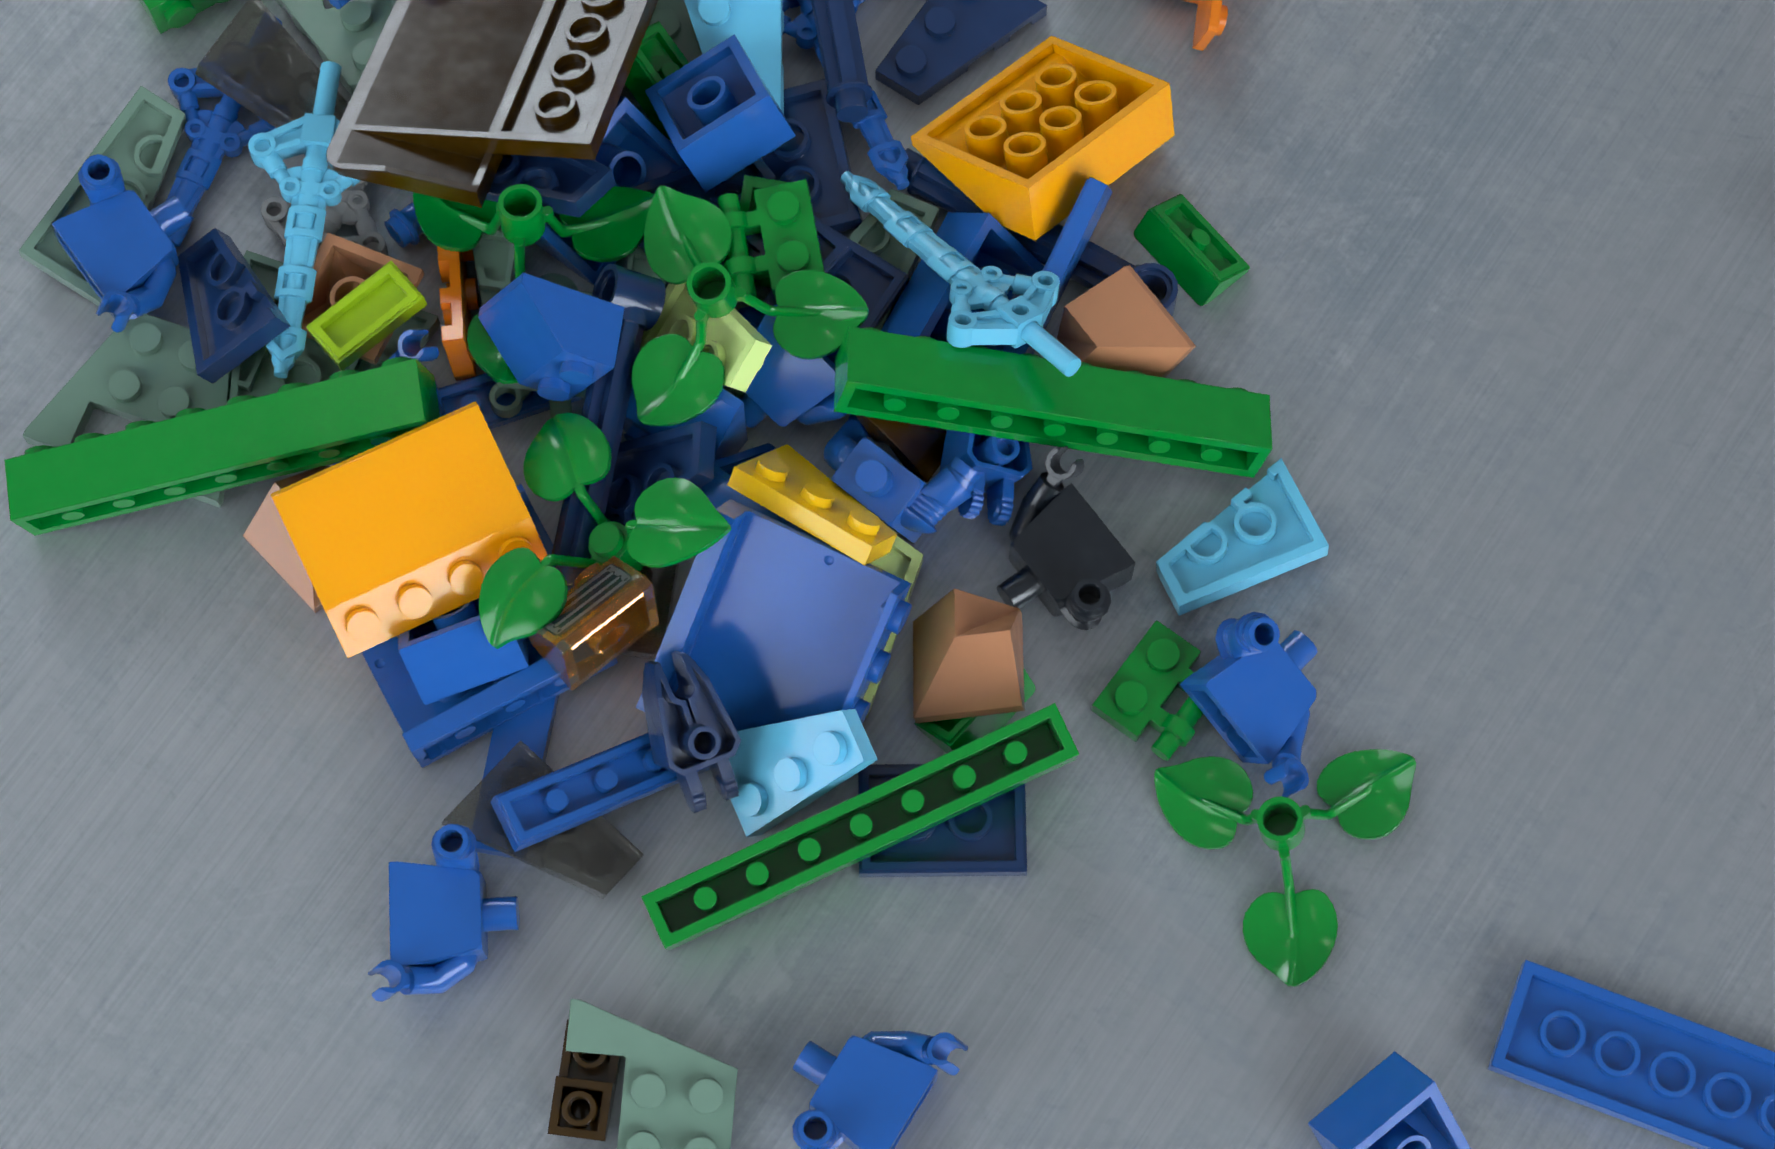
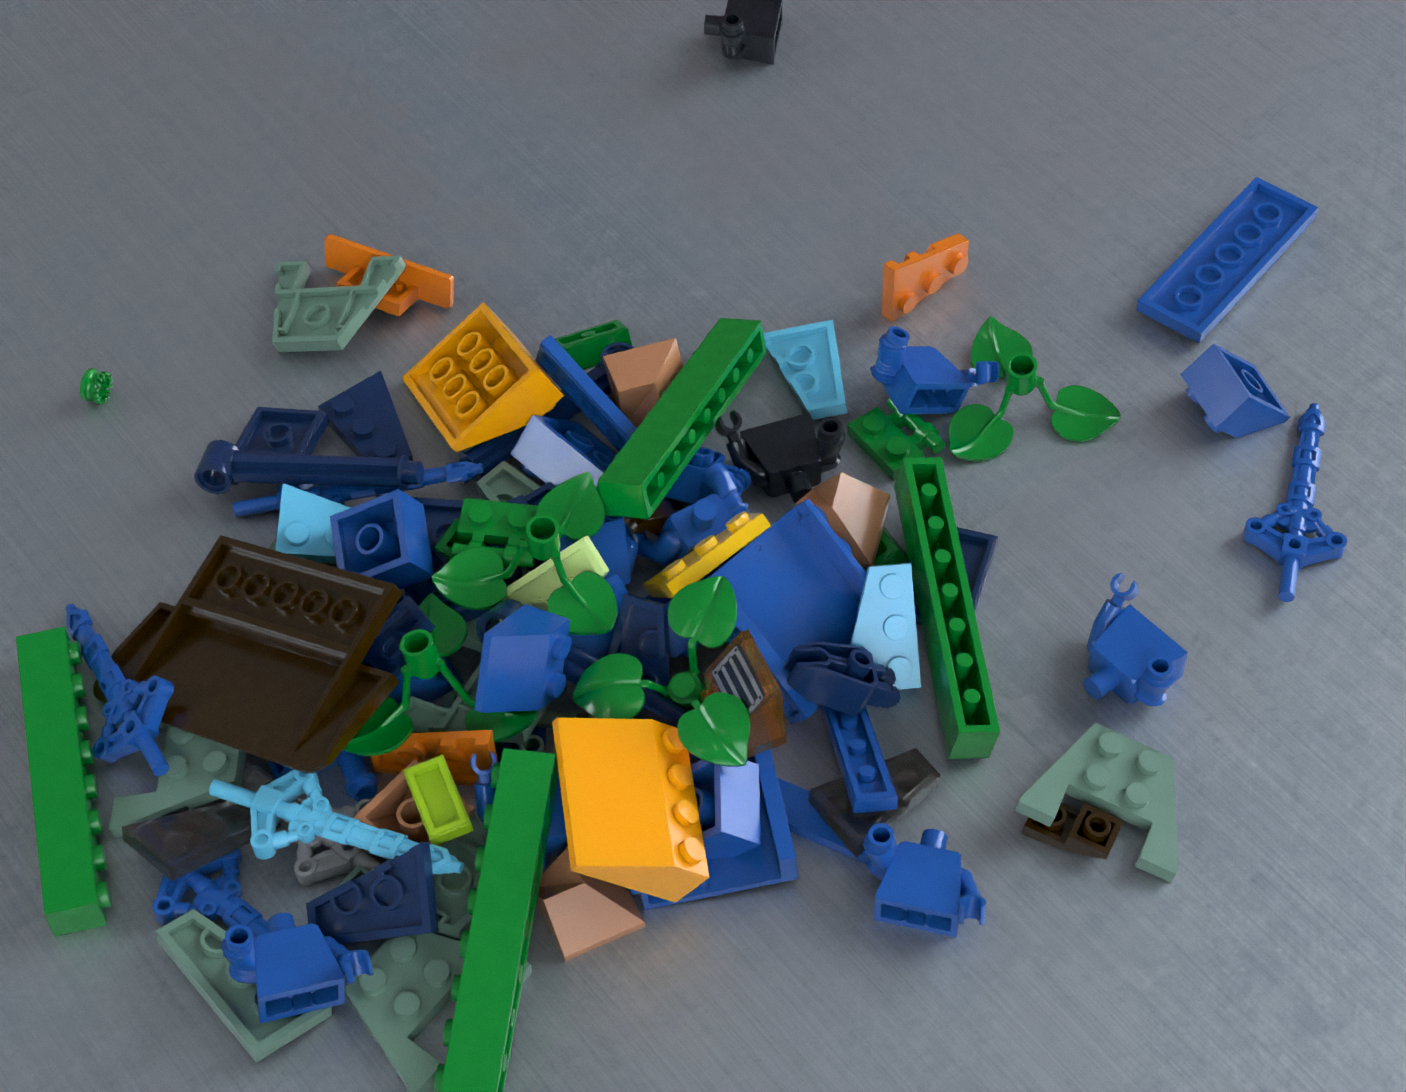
camera: 70 degrees left, 20 degrees down
medium azure bar [840,171,1081,377] -> none
none -> orange wing [881,233,969,322]

